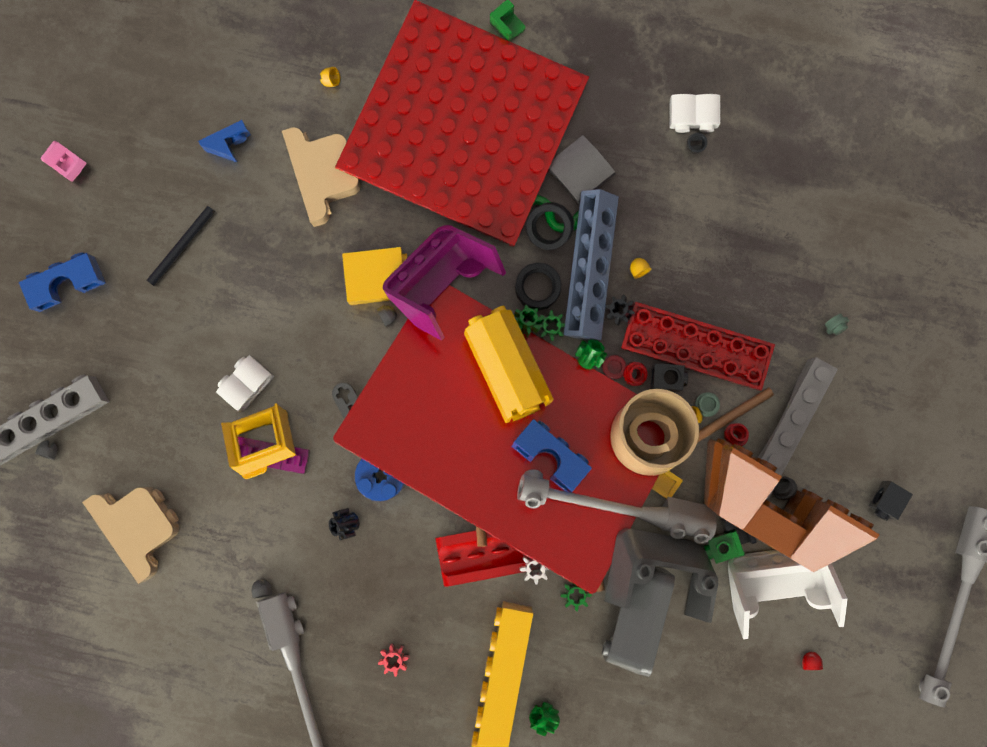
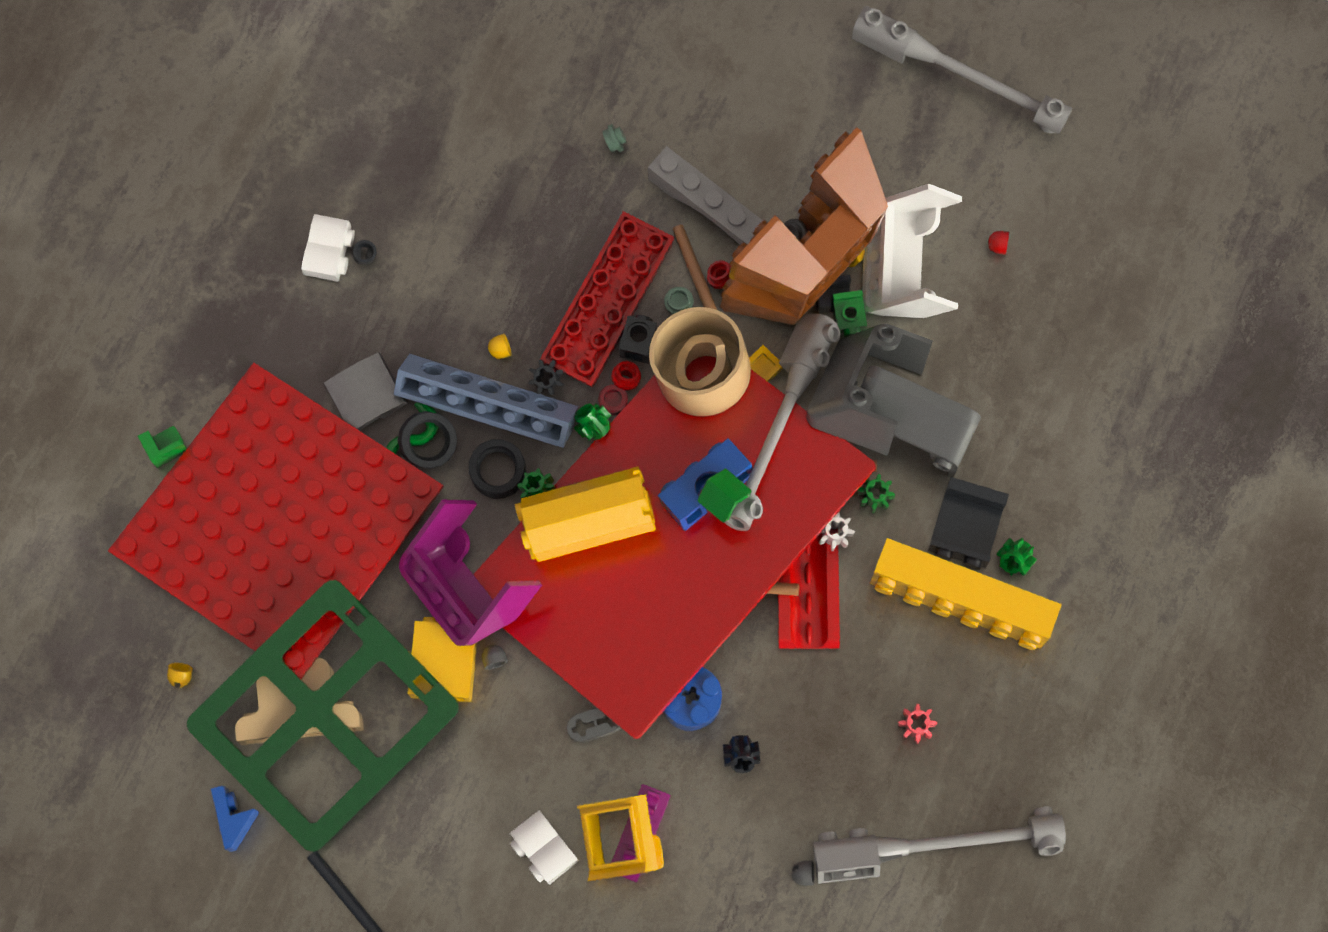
camera: 80 degrees left, 10 degrees down
green gear [538,310,565,342] -> none
black brick [869,481,913,521] -> none
none -> dark green window [187,580,459,852]
none -> green panel [697,468,752,523]
none -> black panel [928,477,1009,570]

